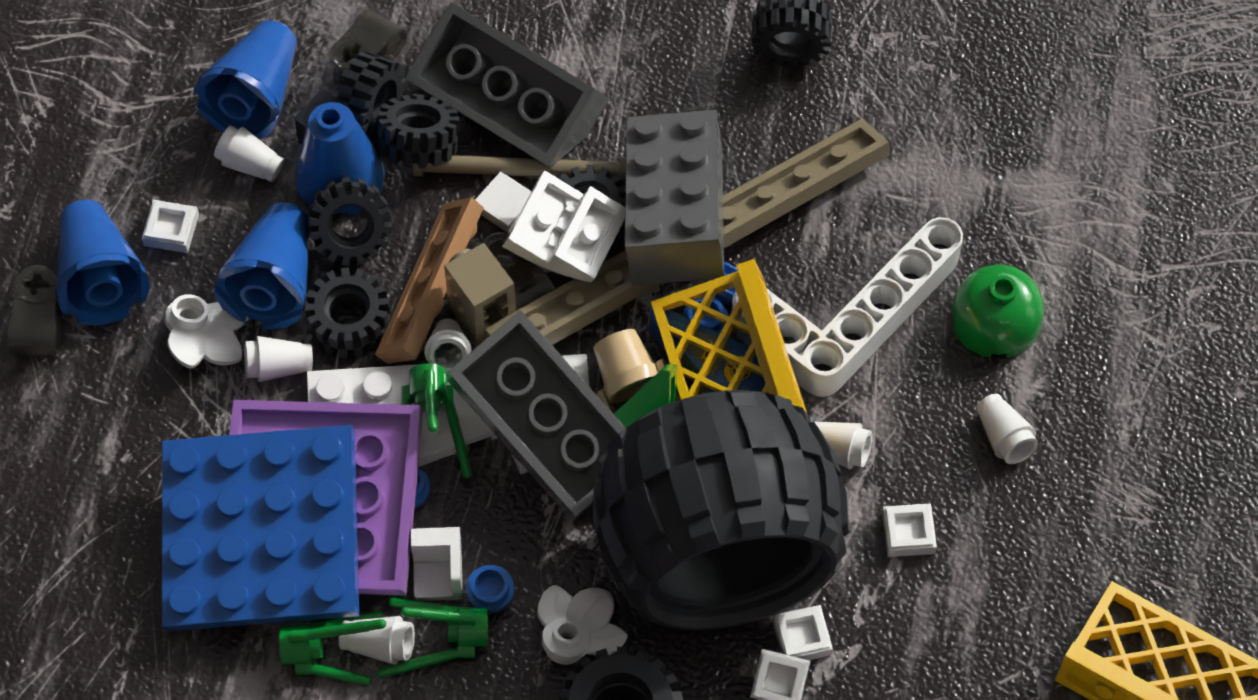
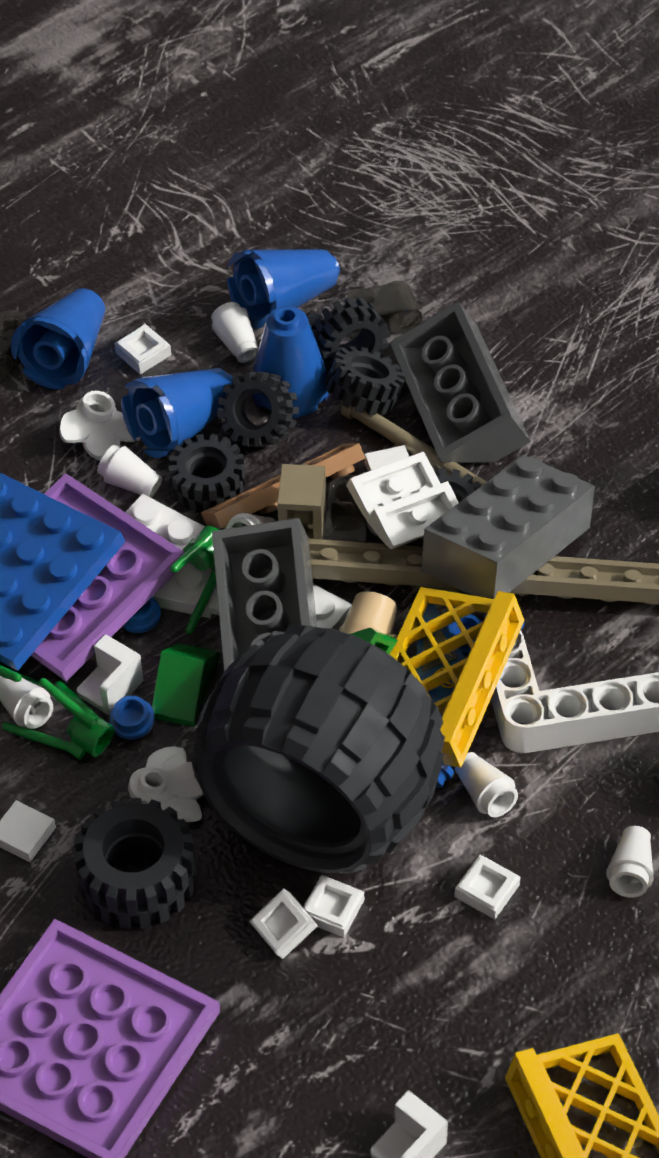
camera: 40 degrees right, 10 degrees down
none -> green slope [152,643,220,727]

